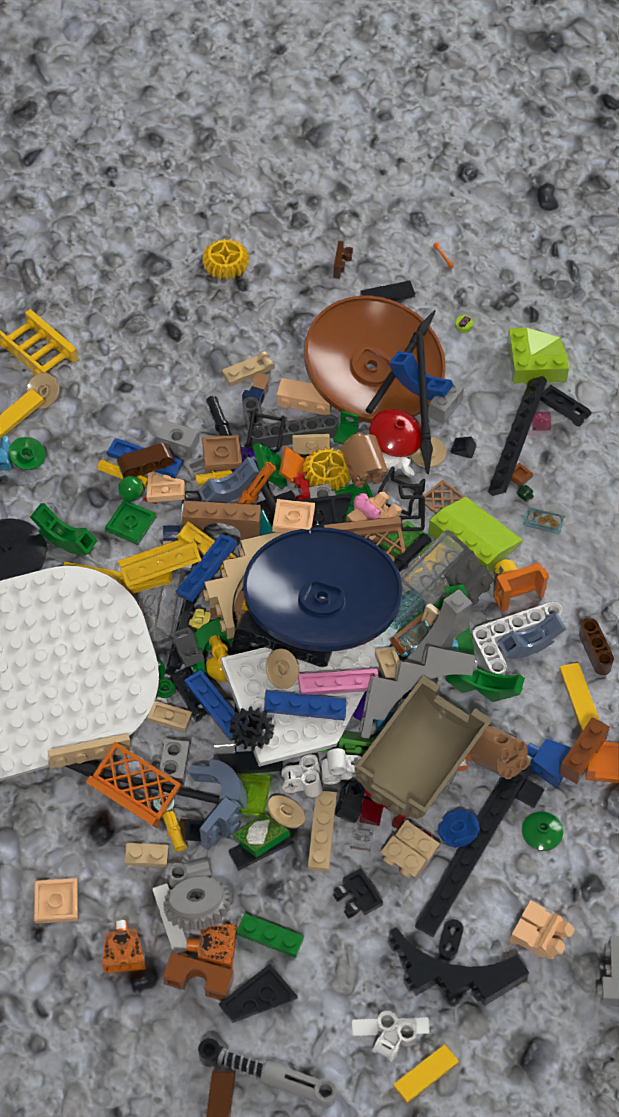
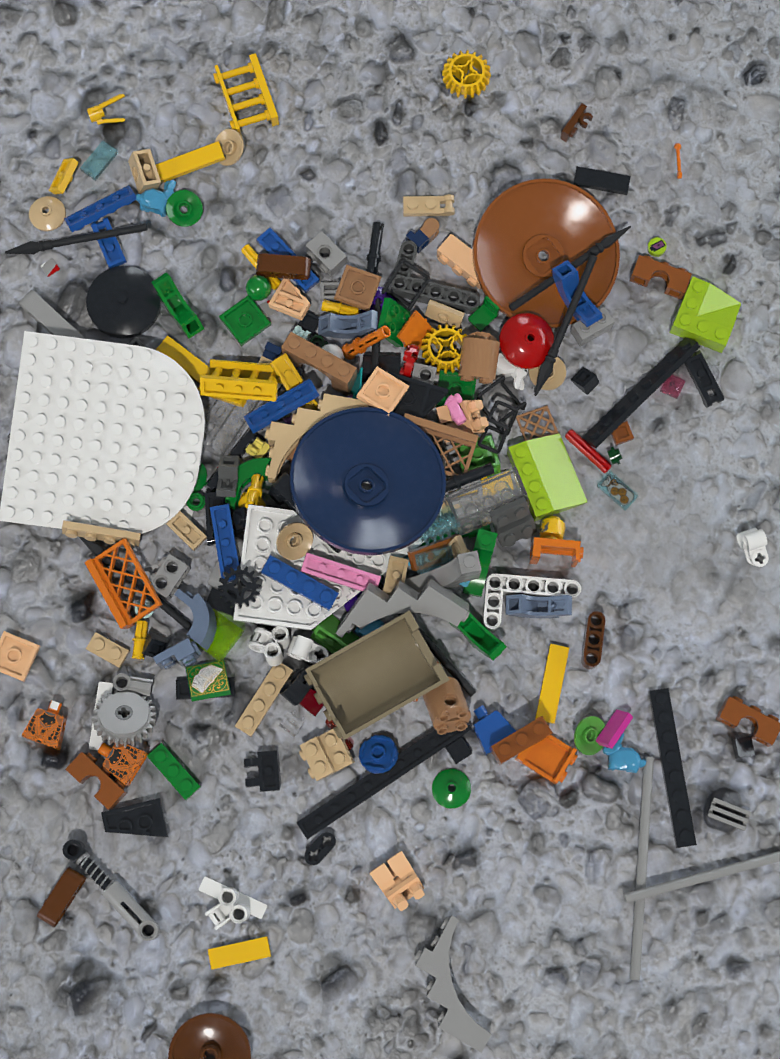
camera: 25 degrees right, 20 degrees up
tan dish [267,795,305,828] -> none
black arch [387,927,529,1006] -> none
none -> black plate [232,507,247,531]
none -> red axle [565,429,611,473]
none -> dark orange arch [630,255,692,300]

